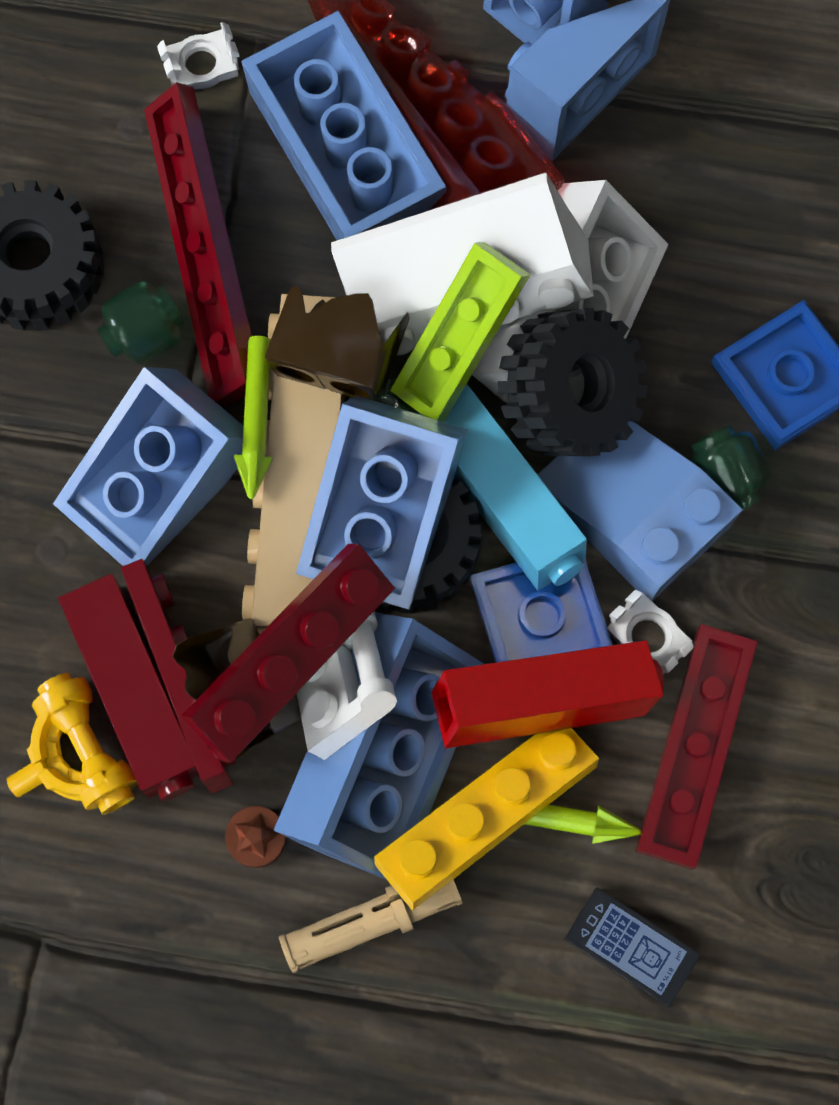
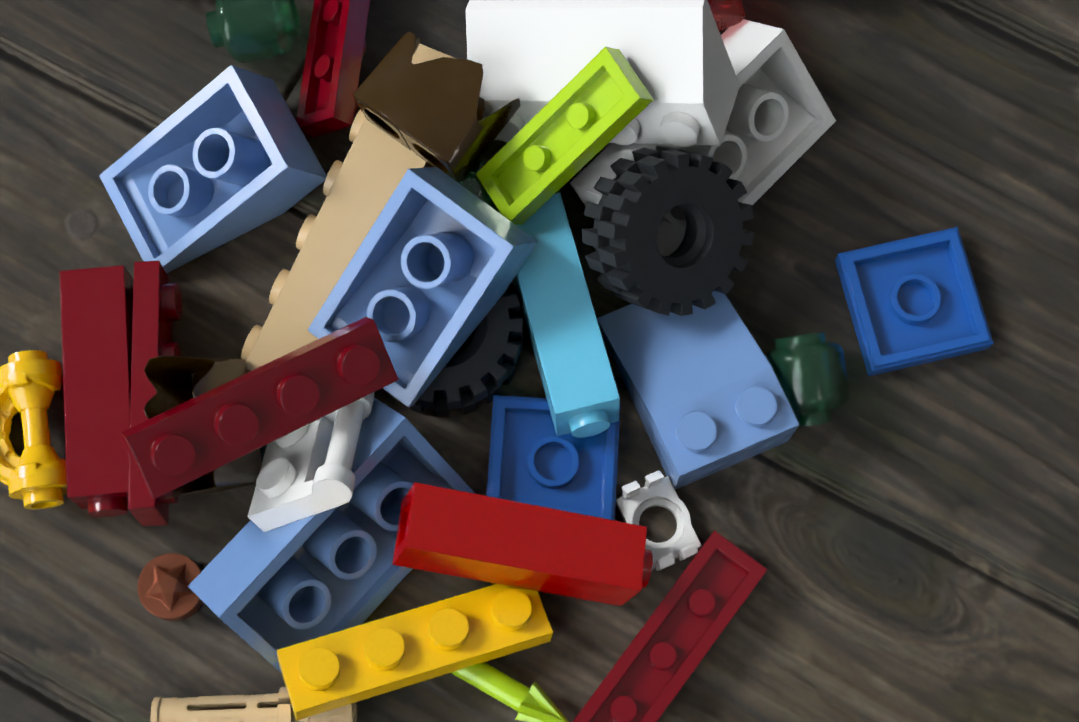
camera: 20 degrees right, 0 degrees up
lime piece [234,336,273,499] -> none

